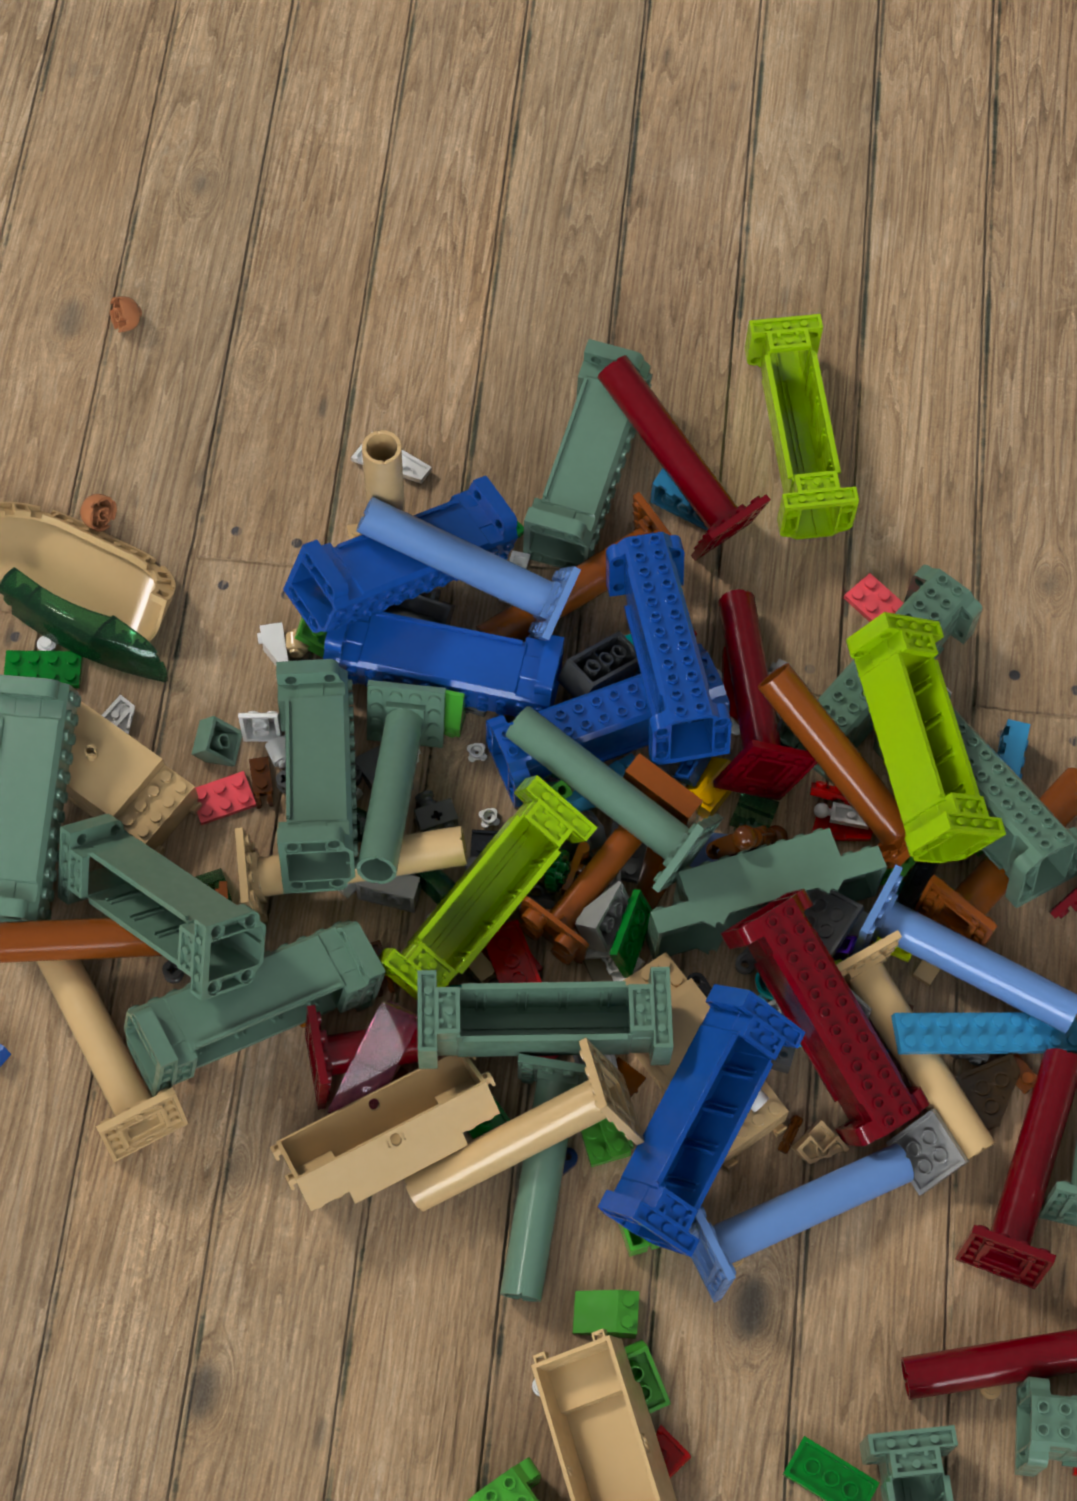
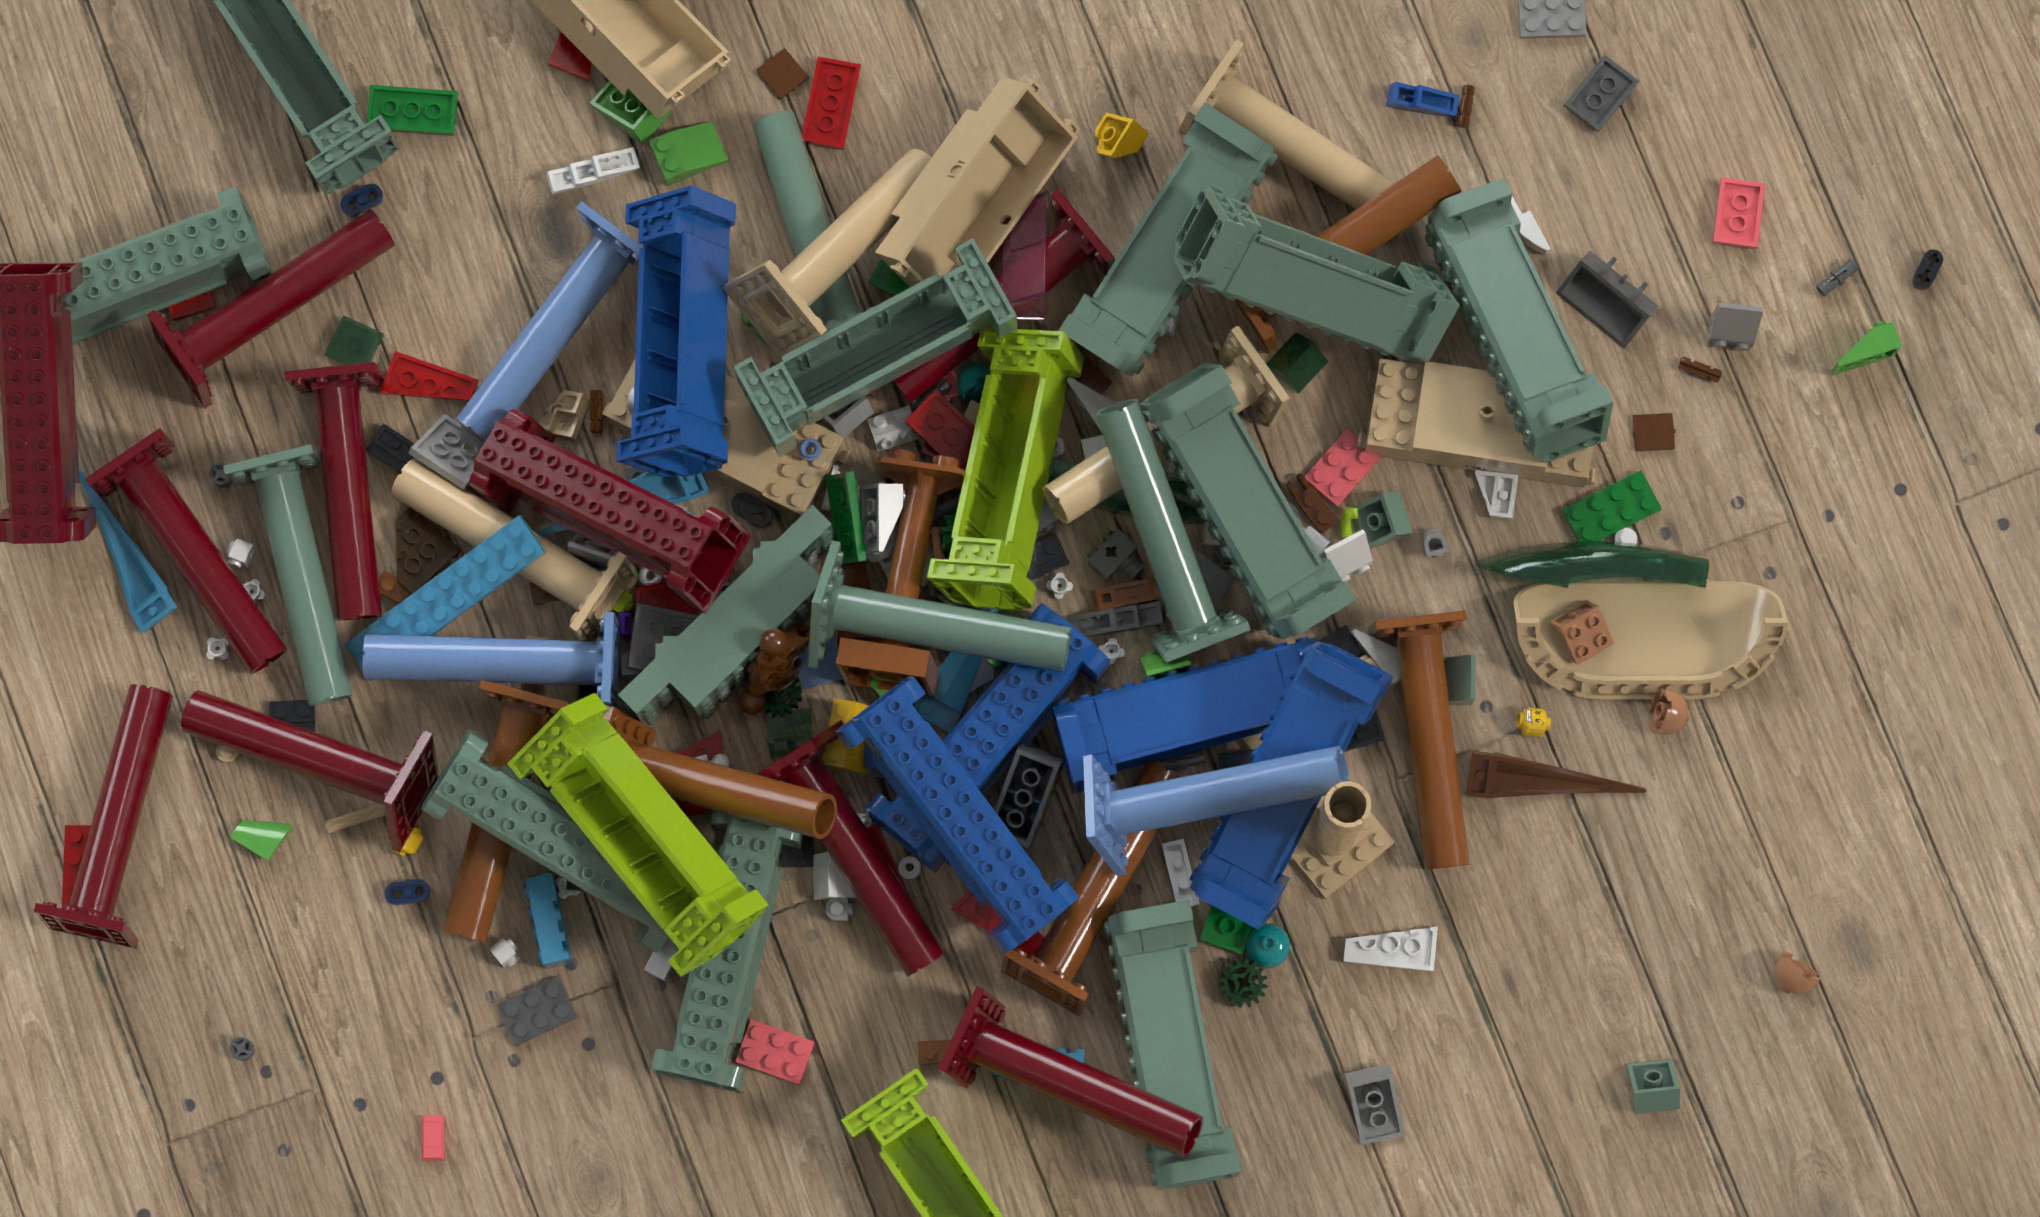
camera: 155 degrees right, 15 degrees up
none -> clear green plate [324,315,384,365]
none -> dark blue plate [340,184,383,217]
none -> black plate [365,423,415,474]
none -> red wing [380,351,479,401]
none -> white plate [489,938,520,968]
none -> dark grey plate [497,976,578,1046]
none -> white slope [546,147,640,195]
none -> reddish brown piece [757,48,809,100]
none -> red plate [802,56,861,150]
none -> dark orange plate [918,1040,951,1065]
none -> light grey slope [1066,377,1116,436]
none -> dark grey slope [1070,601,1166,638]
none -> dark orange plate [1091,577,1157,612]
none -> yellow slope [1095,112,1149,159]
none -> dark green gear [1219,959,1268,1008]
none -> lime arm [1340,507,1358,539]
none -> light grey slope [1345,1064,1405,1145]
none -> dark orange piece [1368,610,1470,870]
none -> light grey plate [1423,528,1449,558]
none -> sand green slope [1445,654,1476,706]
none -> reddish brown plate [1466,751,1647,798]
none -> yellow head [1516,707,1551,738]
none -> nougat bracket [1549,600,1613,665]
none -> sand green slope [1627,1059,1680,1114]

